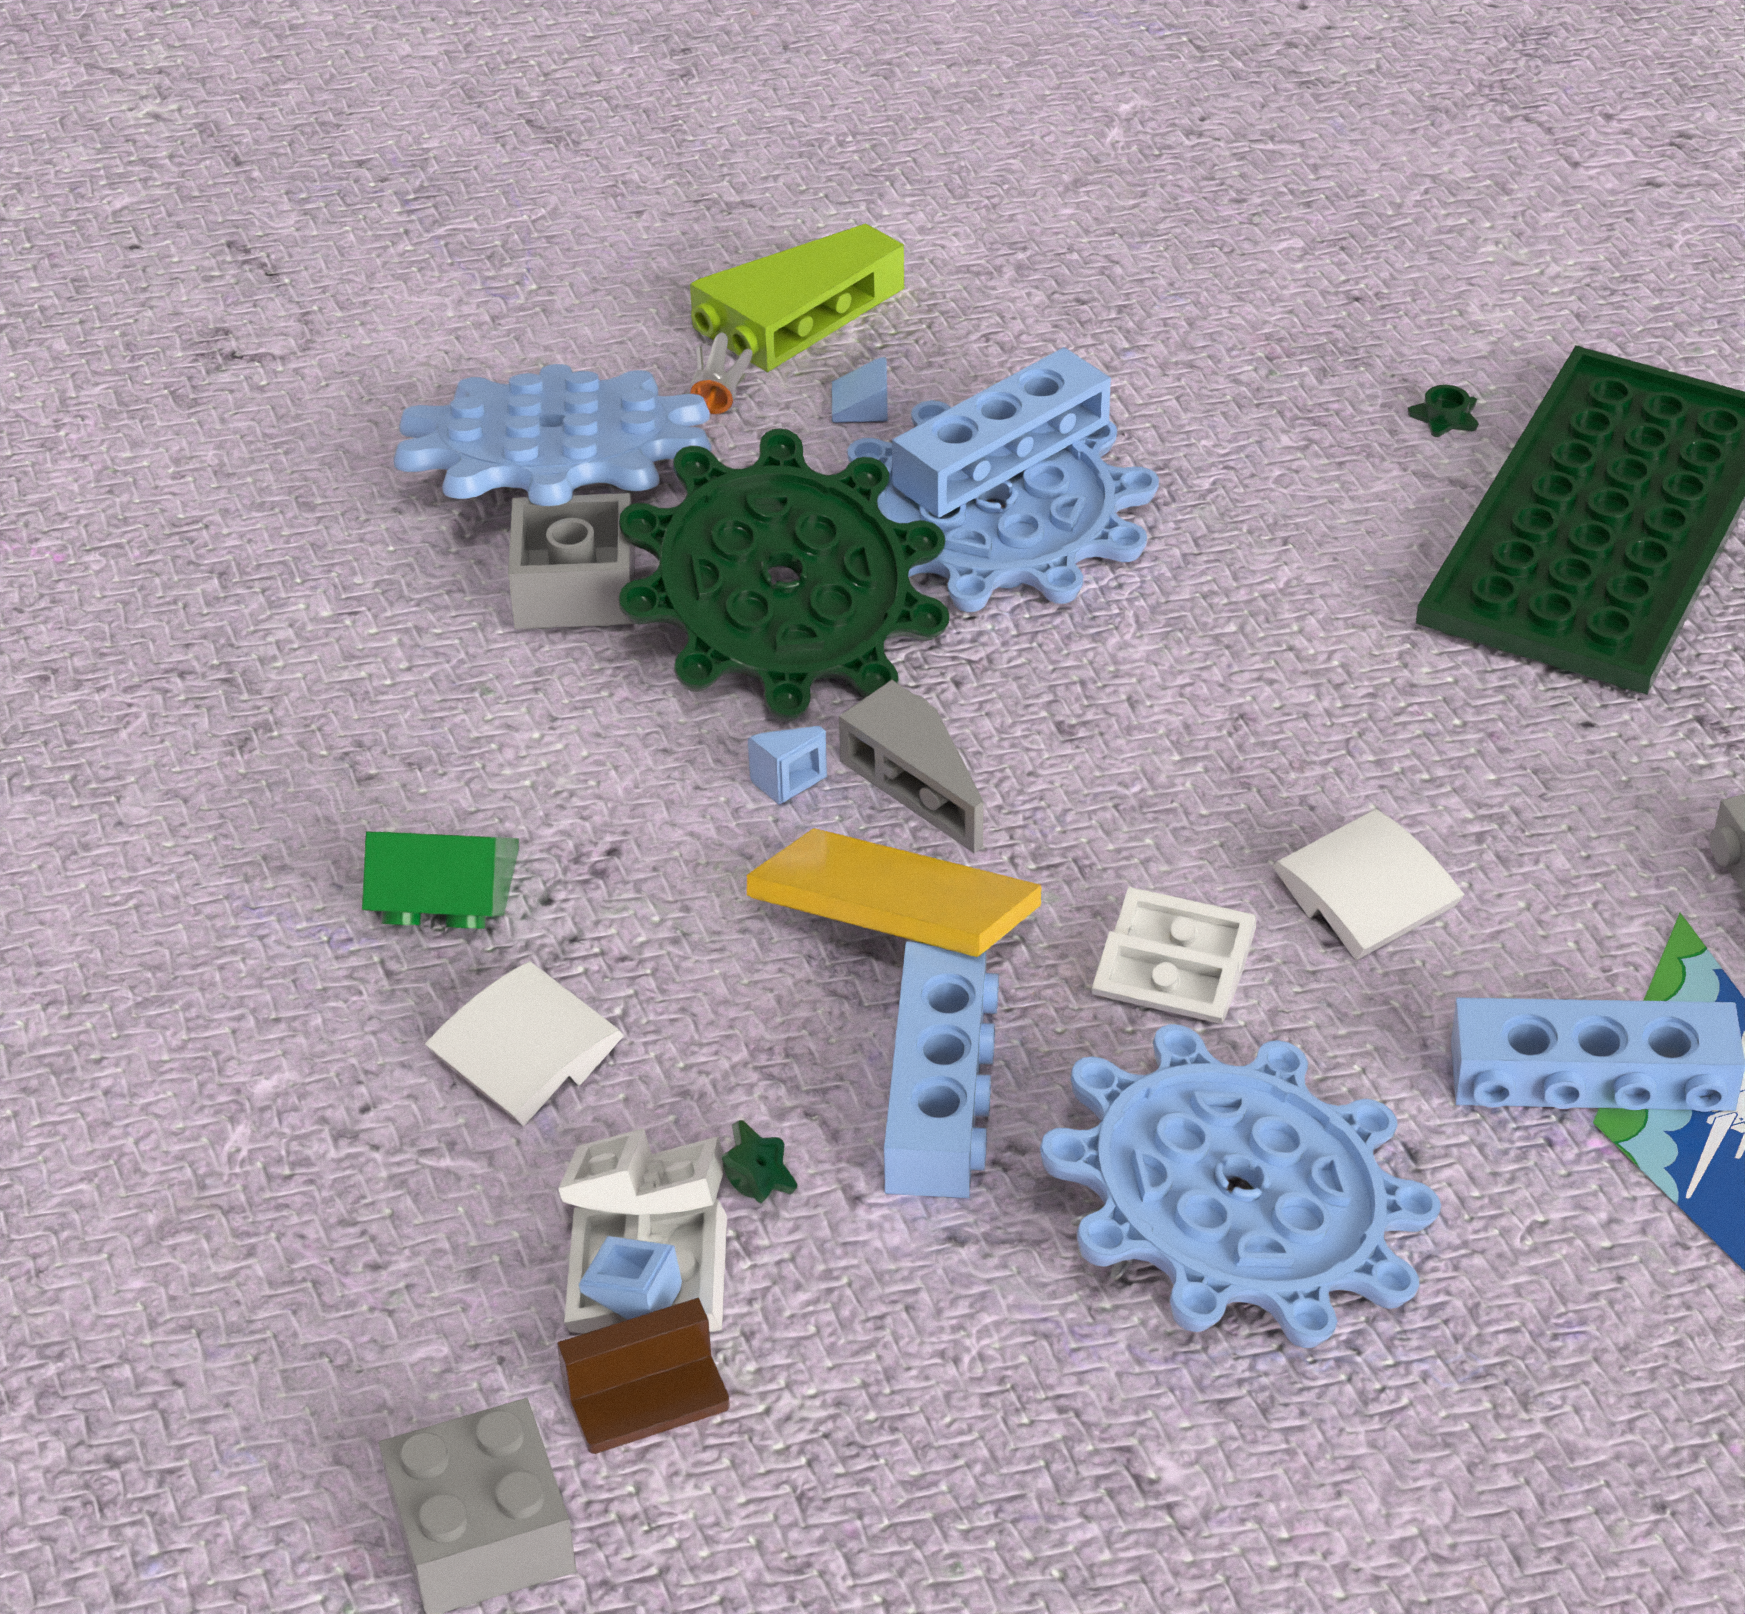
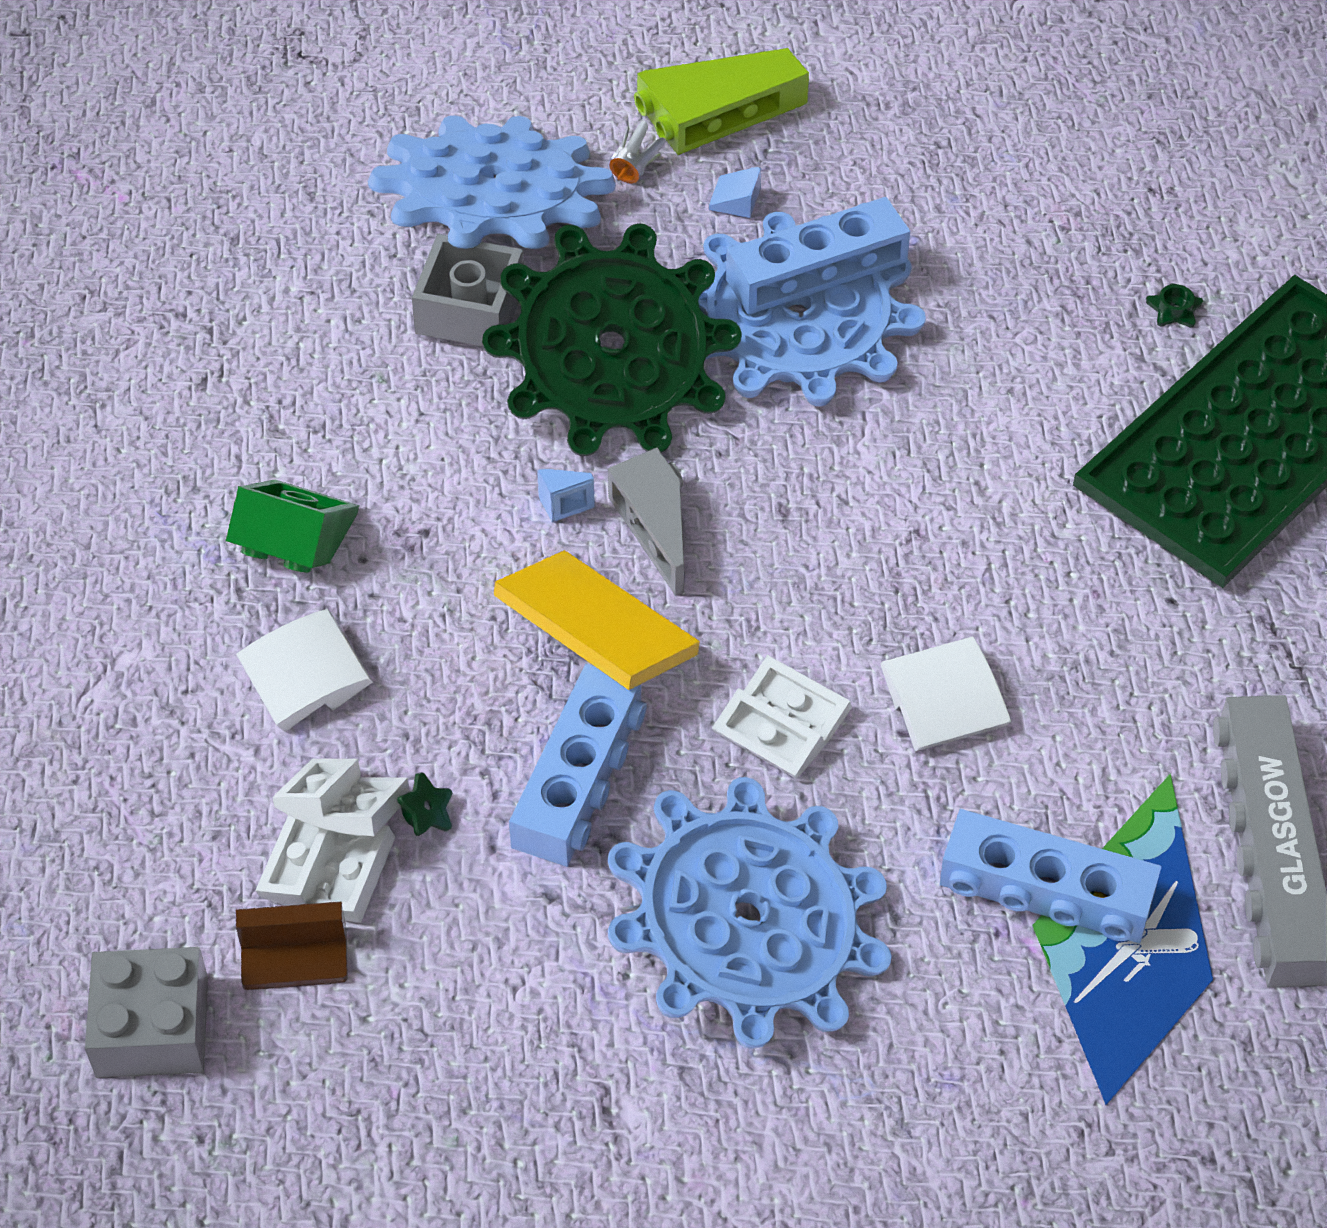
camera: 15 degrees right, 10 degrees up
light blue slope [579,1236,682,1320] -> none

